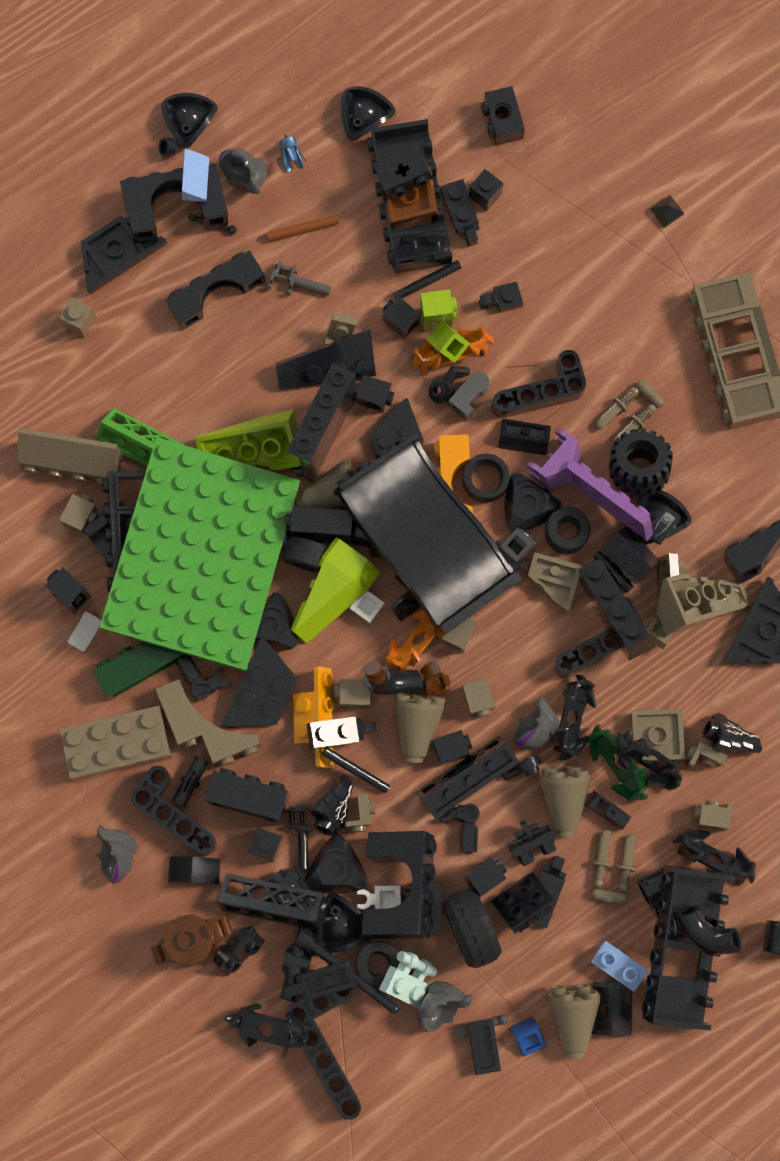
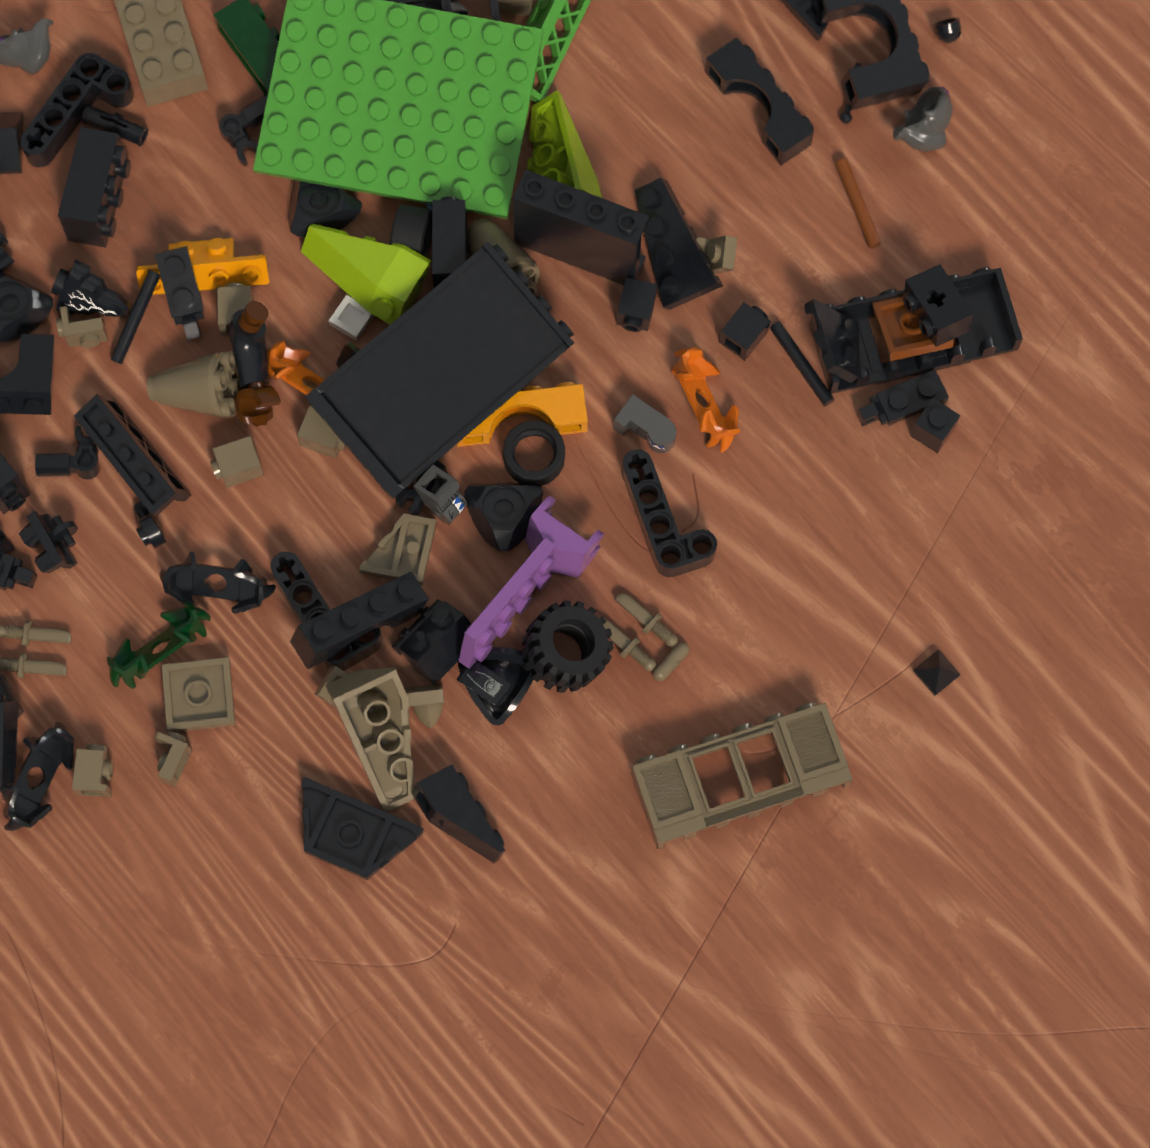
camera: 85 degrees right, 5 degrees down
dark tan arch [156,679,261,767] -> none
black hat [161,93,218,148] -> none
light blue slope [182,149,209,202] -> none
black wing [222,636,298,727] -> none
black brick [249,827,283,862] -> none
dark grey piece [268,261,331,296] -> none
flat silver piece [278,134,307,172] -> none
black piece [285,805,317,870] -> none
black hat [341,86,396,141] -> none
black wing [369,398,424,455] -> none
lime brick [420,289,457,331] -> none
lime brick [426,320,470,363] -> none
black plate [429,366,470,403] -> none
black brick [432,730,472,766] -> none
black plate [478,281,523,313] -> none
black brick [481,86,525,146] -> none
black slope [498,419,551,455] -> none
dark grey hair [513,696,559,750] -> none
dark tan cone [540,766,590,837] -> none
black tyre [544,507,591,554] -> none
black bar [585,791,631,831] -> none
black piece [616,730,682,791] -> none
black rock [702,713,762,754] -> none

